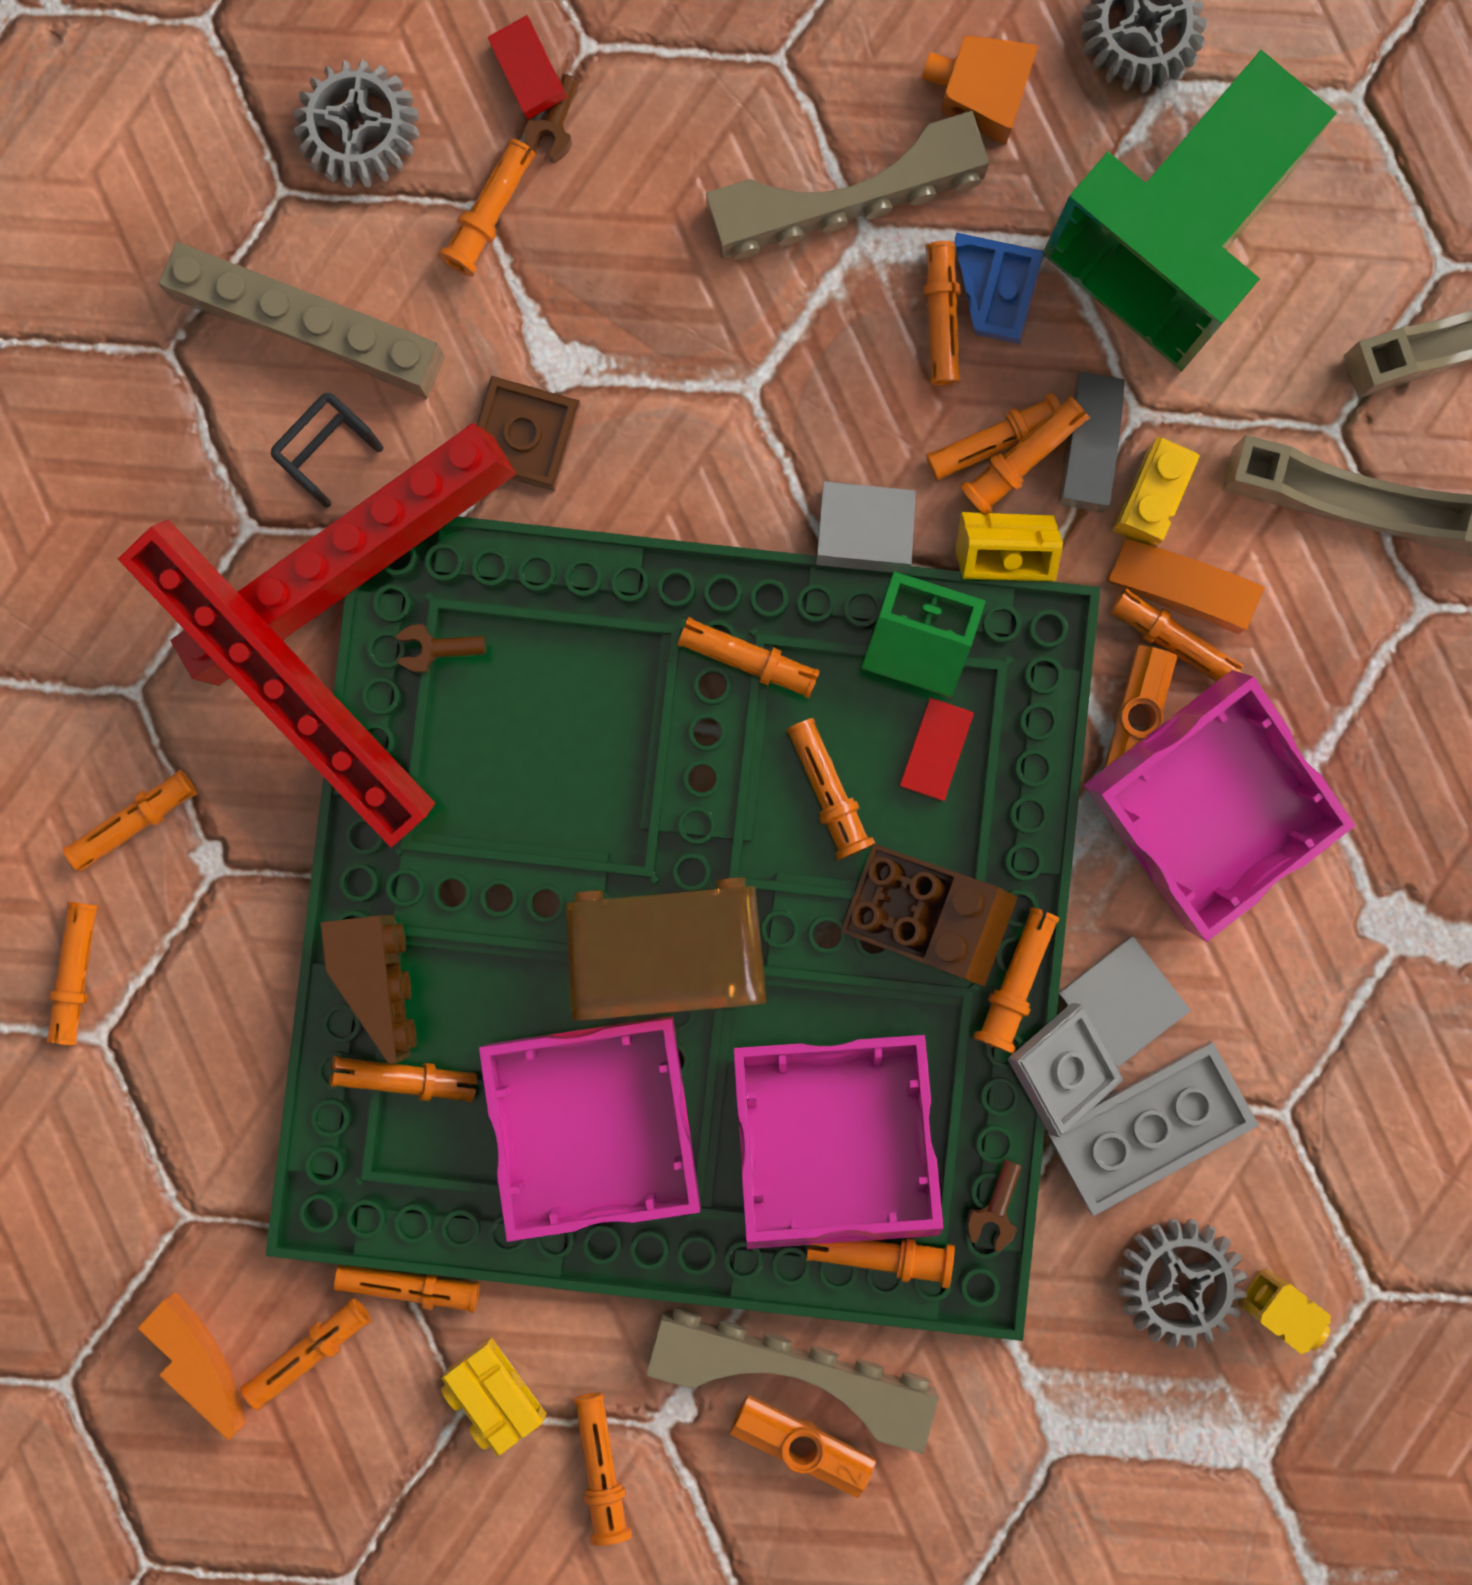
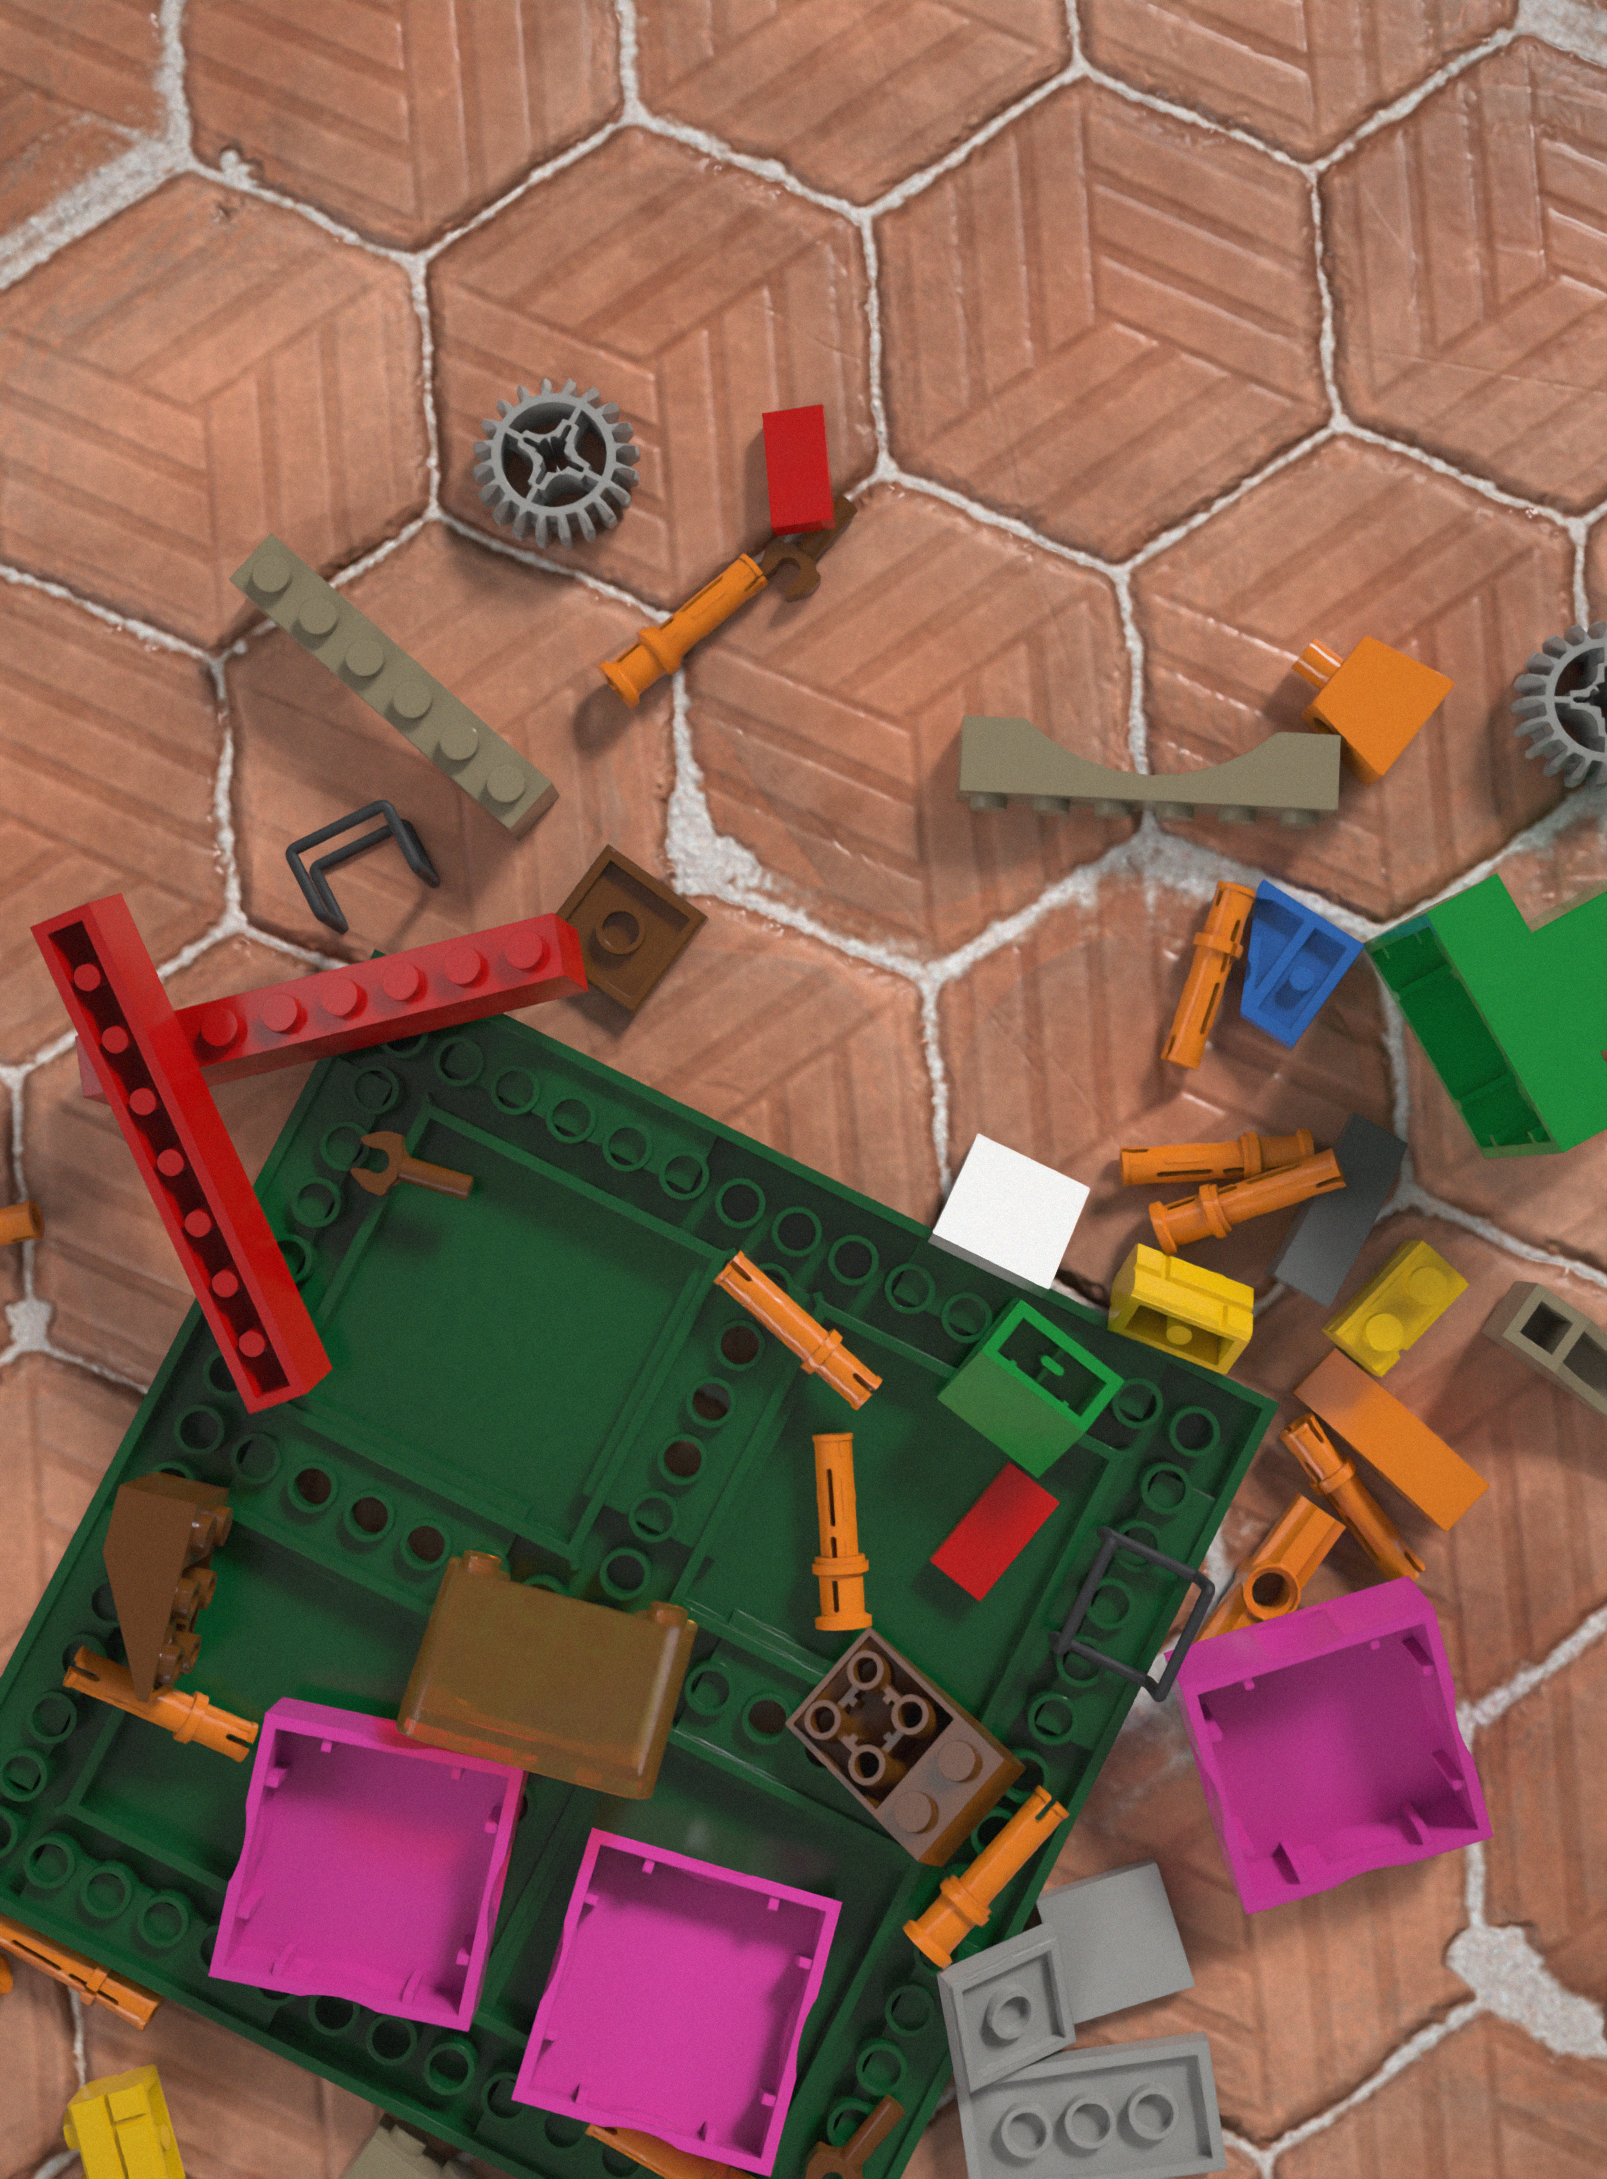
camera: 20 degrees right, 0 degrees up
none -> black piece [1047,1526,1215,1702]

